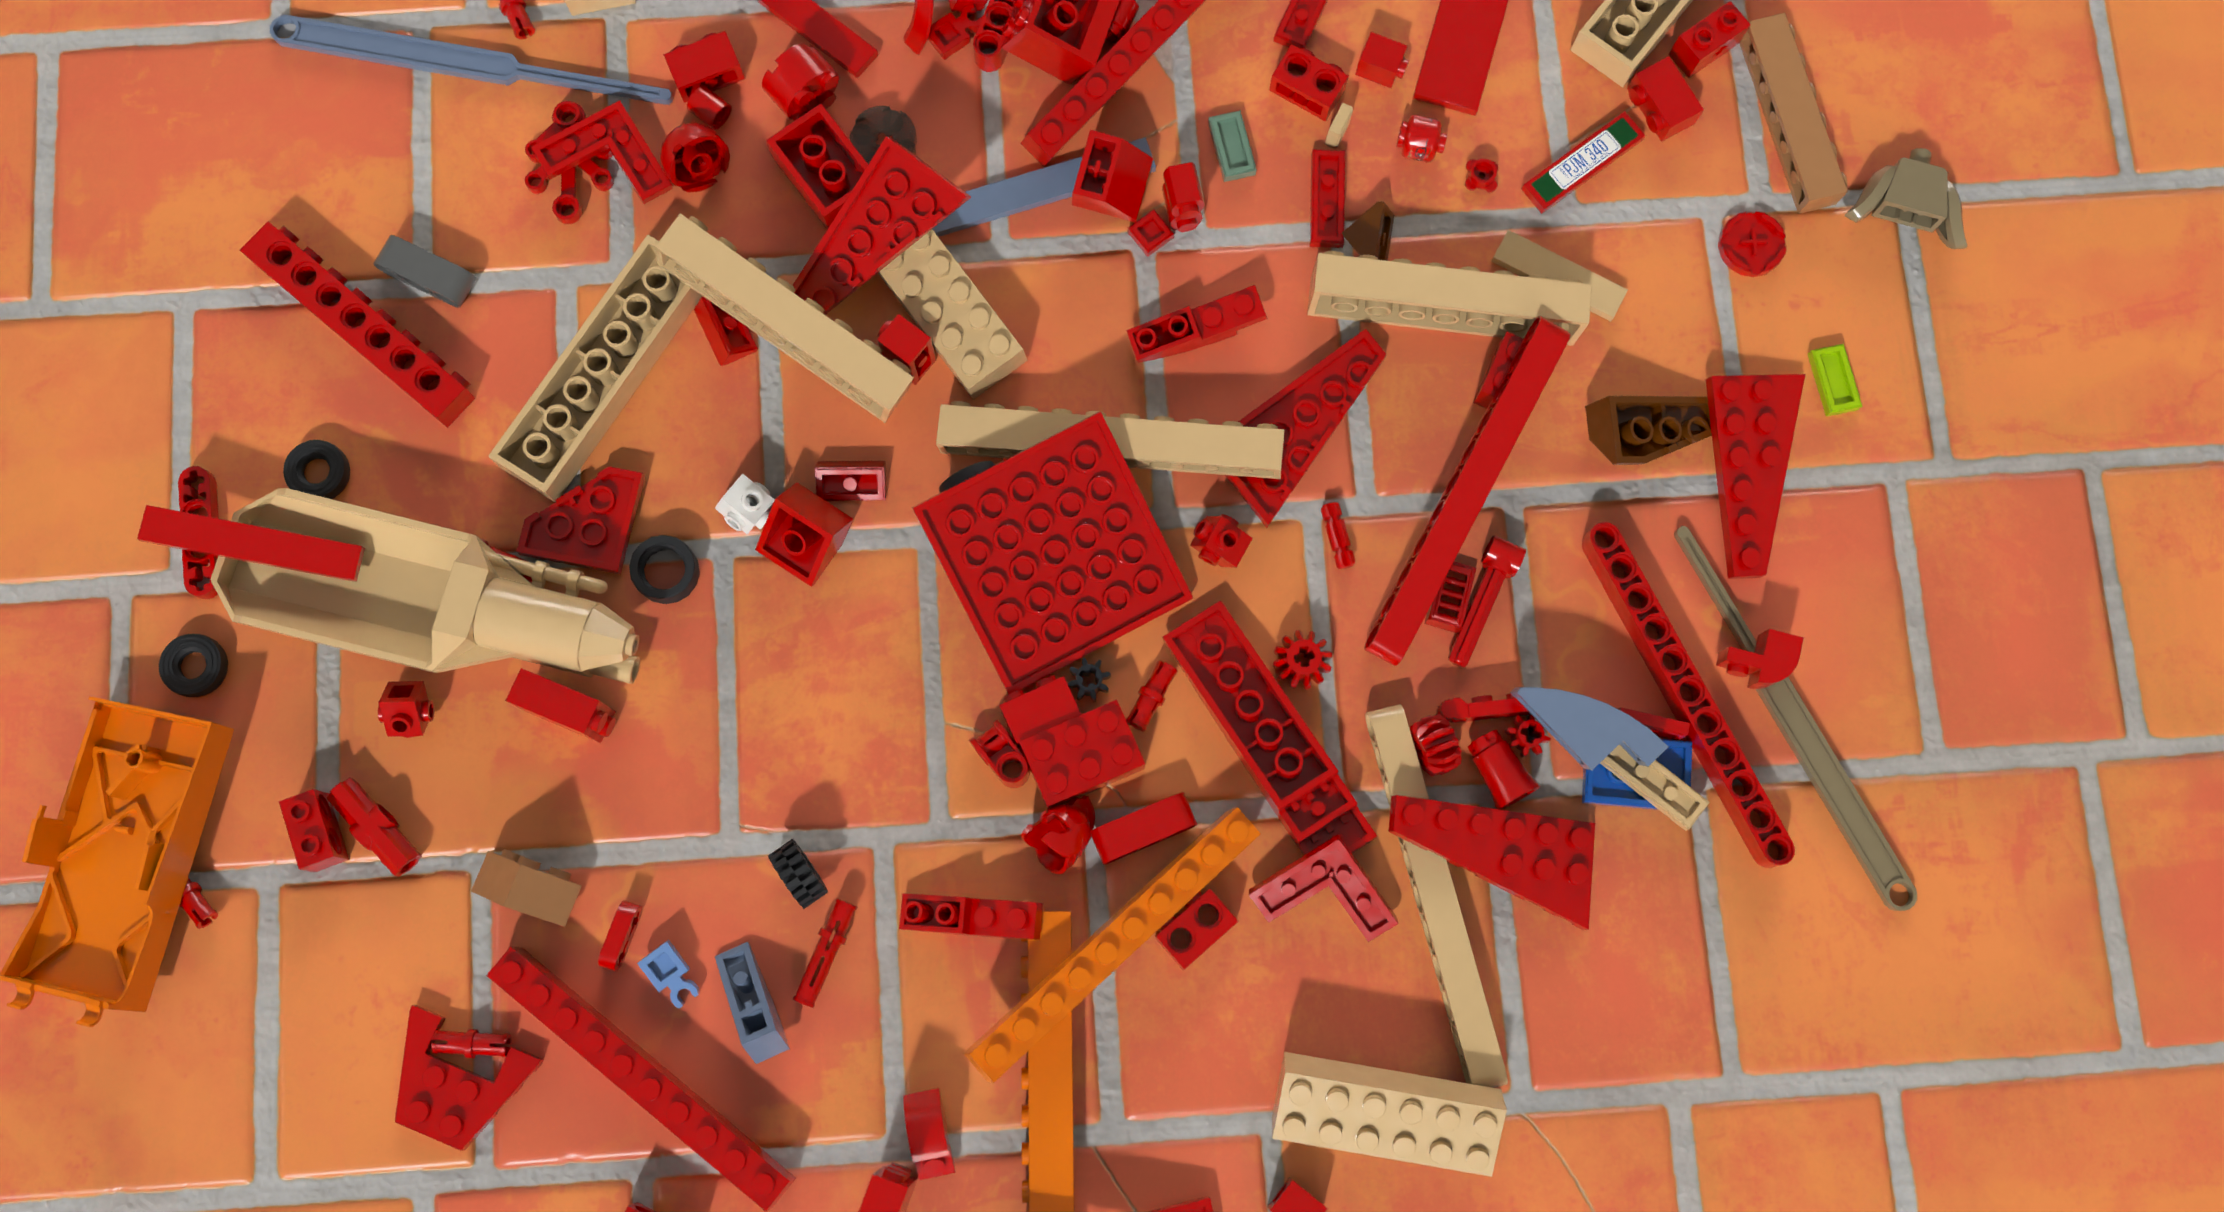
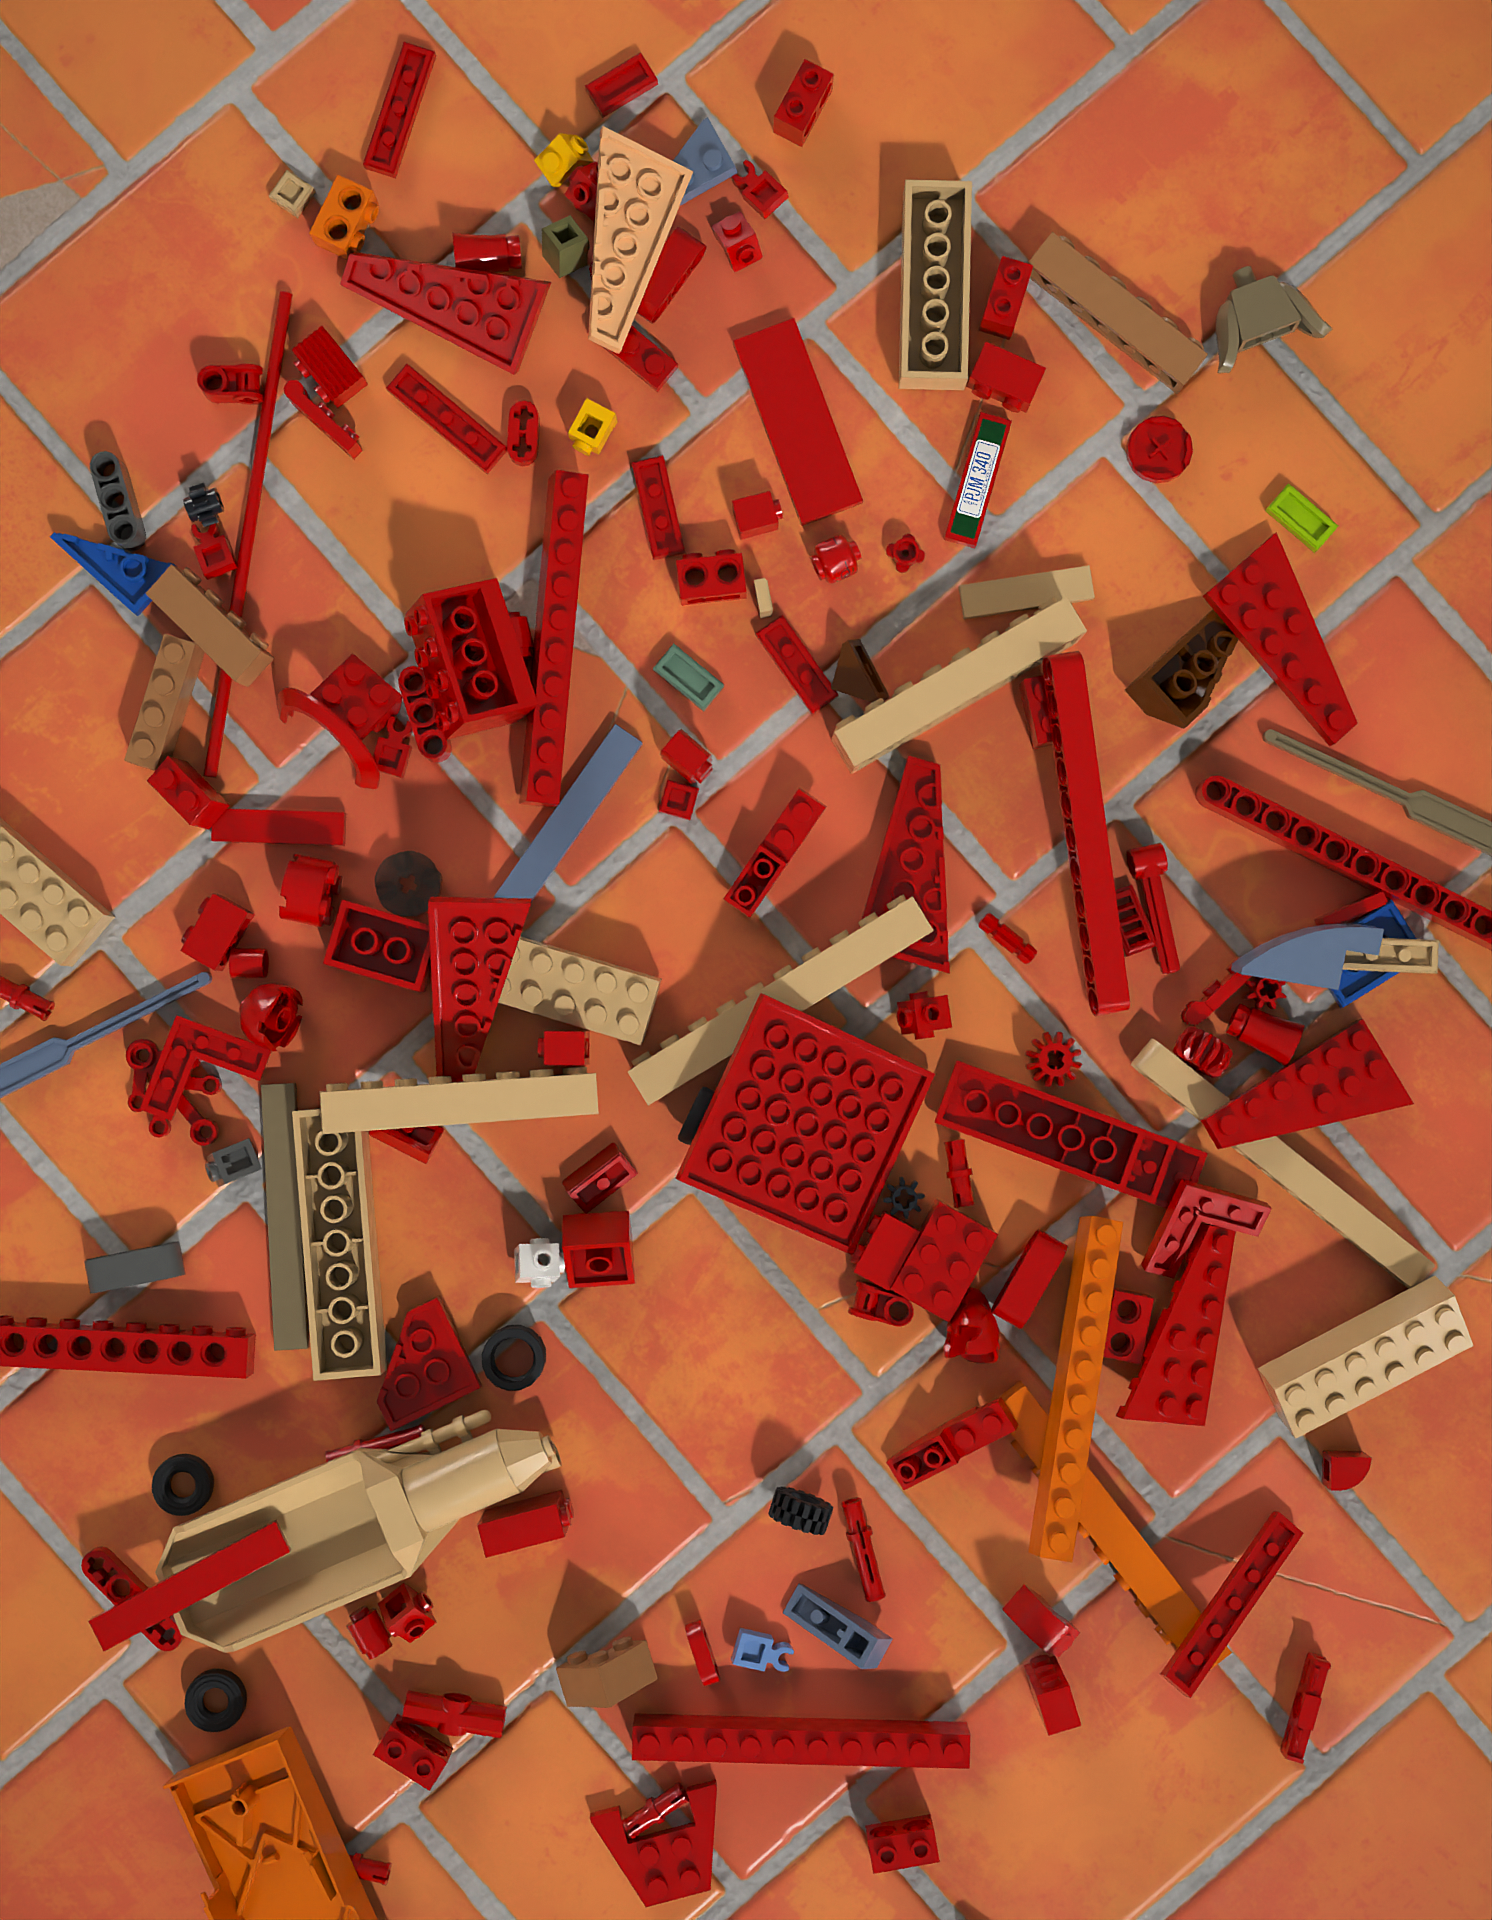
camera: 30 degrees left, 10 degrees up
red slope [1071,130,1153,223] -> none
red brick [1716,629,1804,689] -> none
none -> dark grey bracket [205,1138,262,1187]
none -> dark tan tile [261,1083,310,1351]
none -> red brick [346,1606,393,1660]
none -> red wing [1116,1223,1236,1426]

